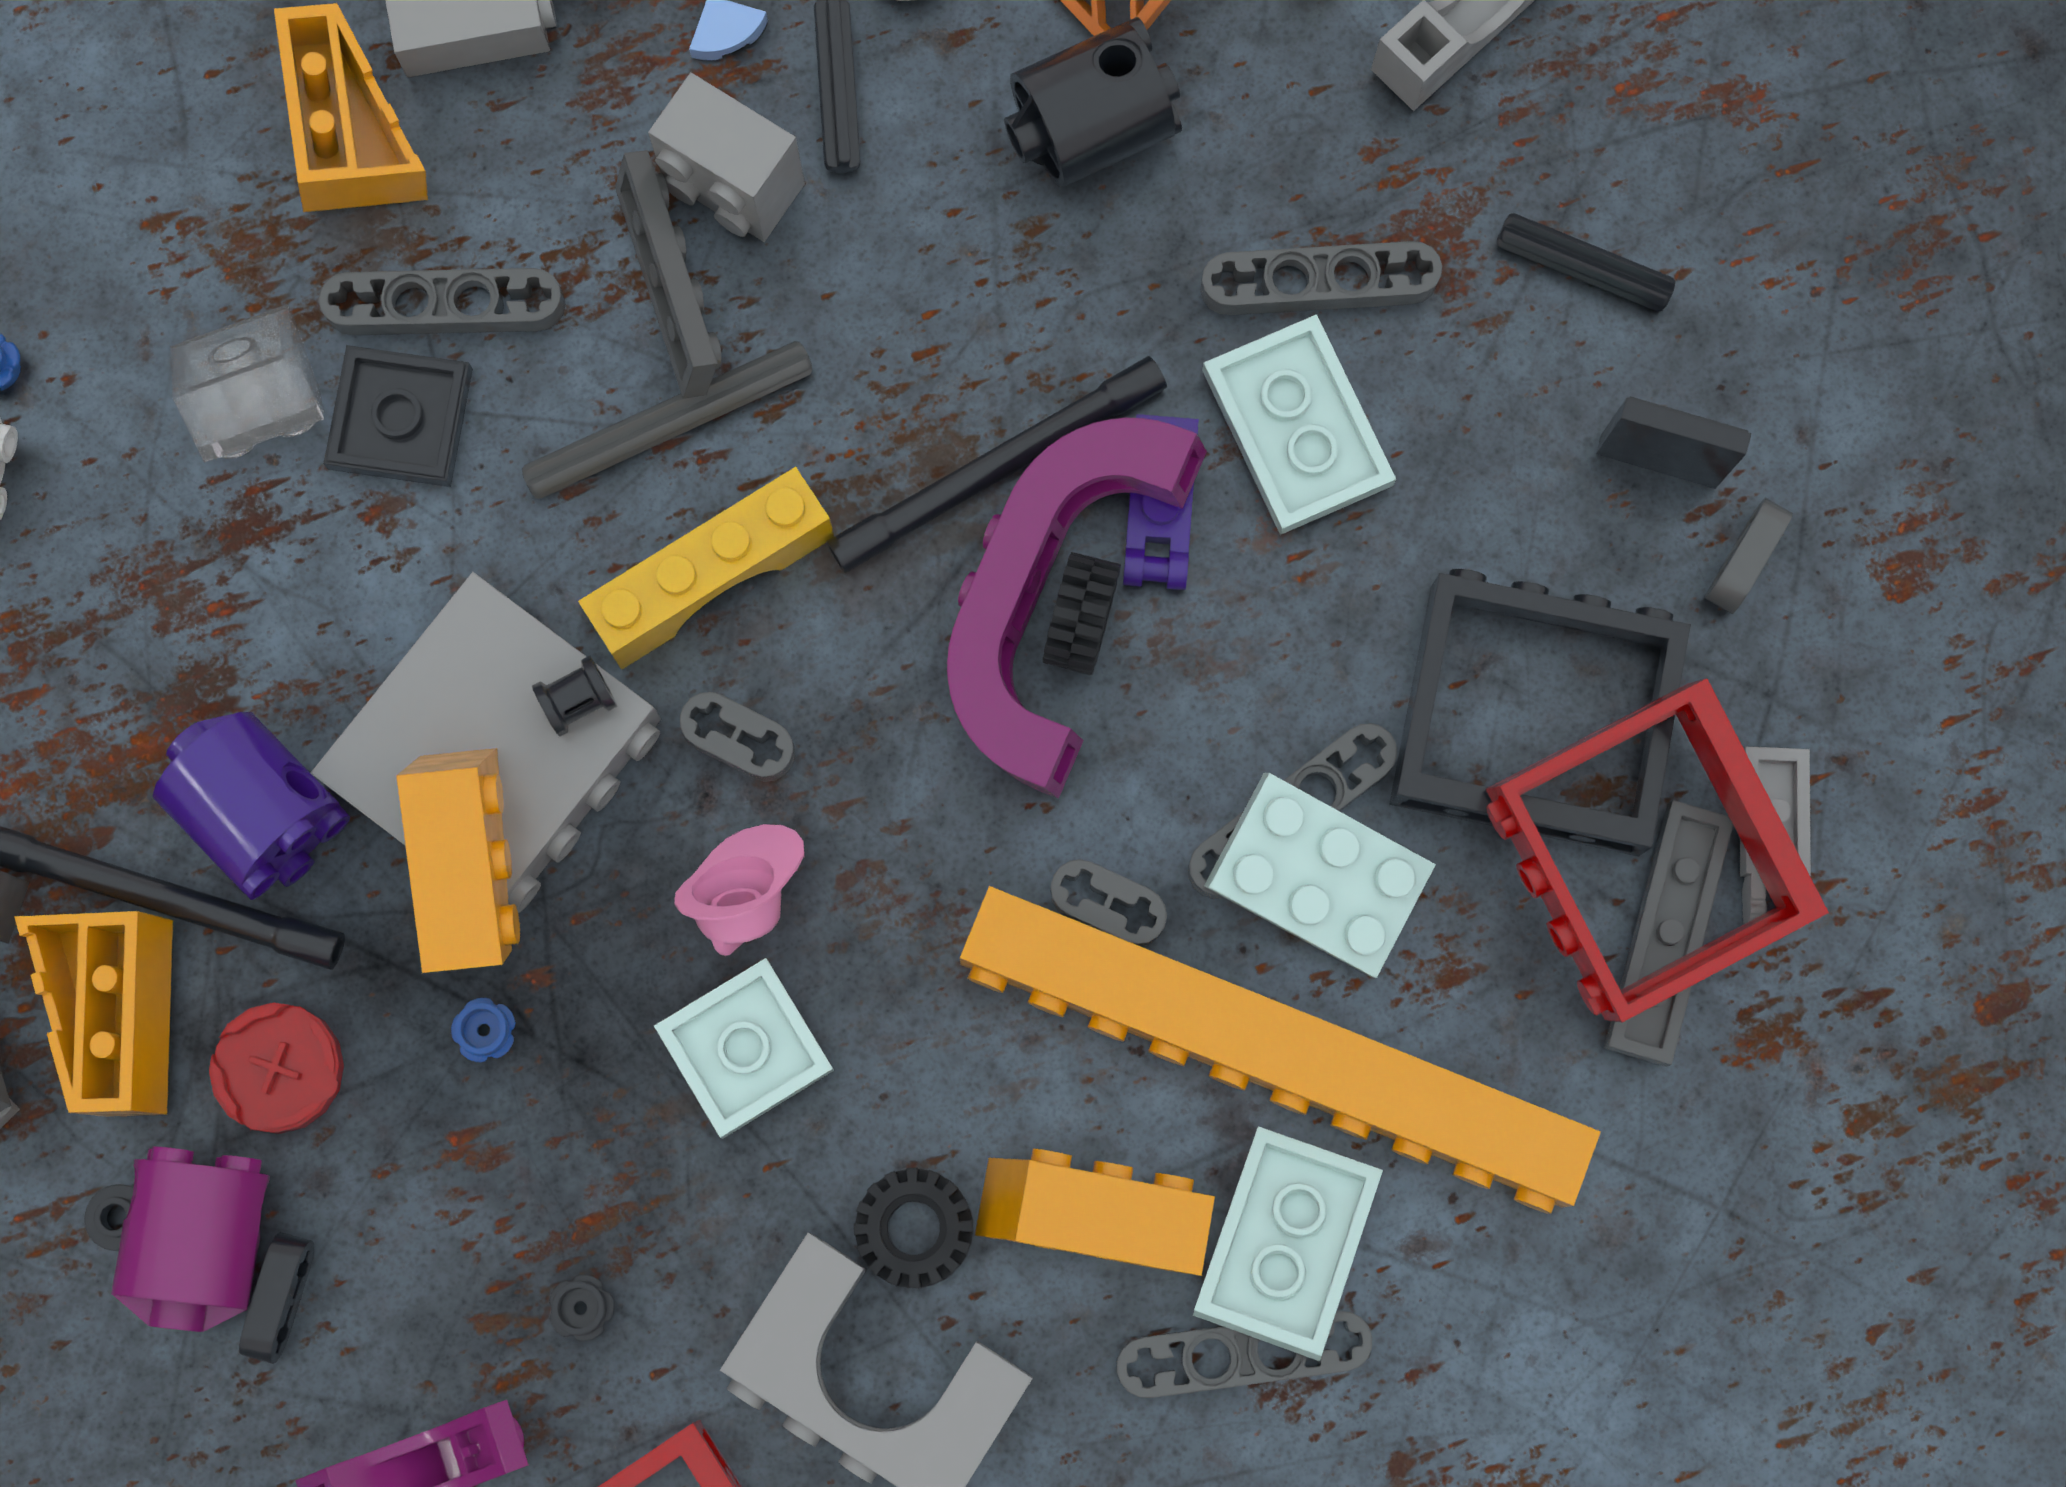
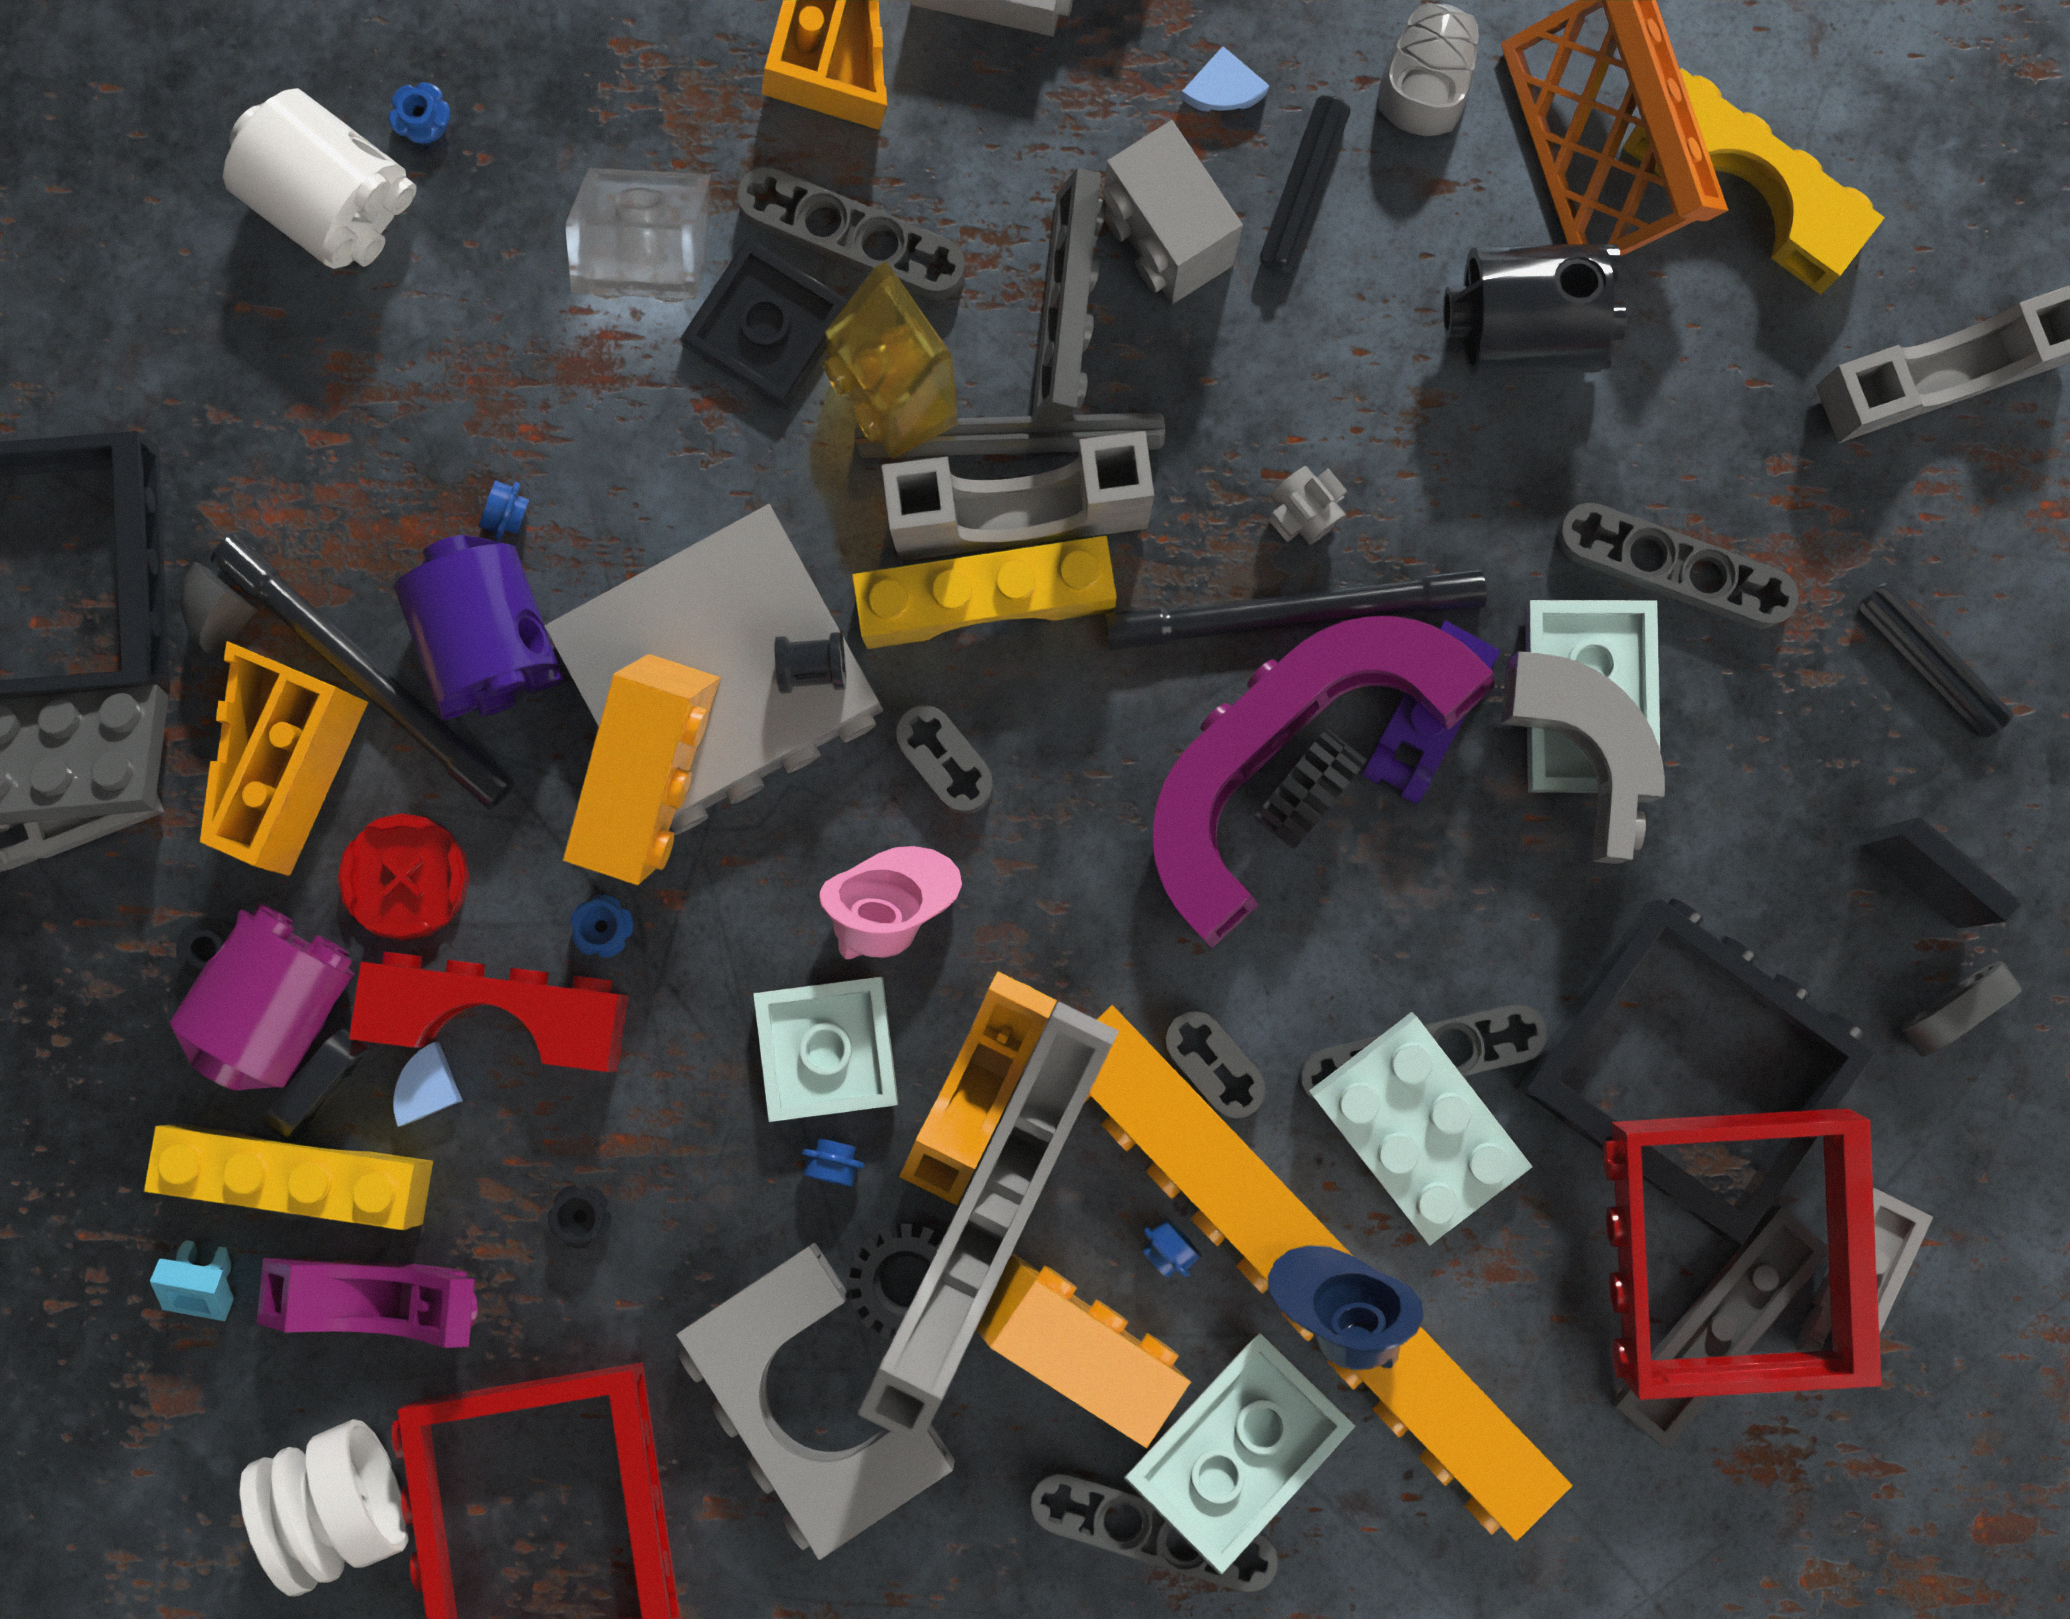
camera: 30 degrees right, 5 degrees up
none -> yellow arch [144,1124,433,1230]
none -> red arch [349,952,628,1072]
none -> light blue tile [393,1042,463,1127]
none -> blue plate [478,480,529,541]
none -> blue plate [802,1139,864,1187]
none -> clear yellow slope [823,261,958,459]
none -> light grey arch [858,1002,1119,1445]
none -> light grey arch [882,431,1154,561]
none -> light orange arch [899,972,1057,1206]
none -> blue plate [1142,1218,1202,1278]
none -> light grey gear [1268,466,1348,545]
none -> dark blue piece [1268,1245,1423,1370]
none -> light grey arch [1501,651,1665,864]

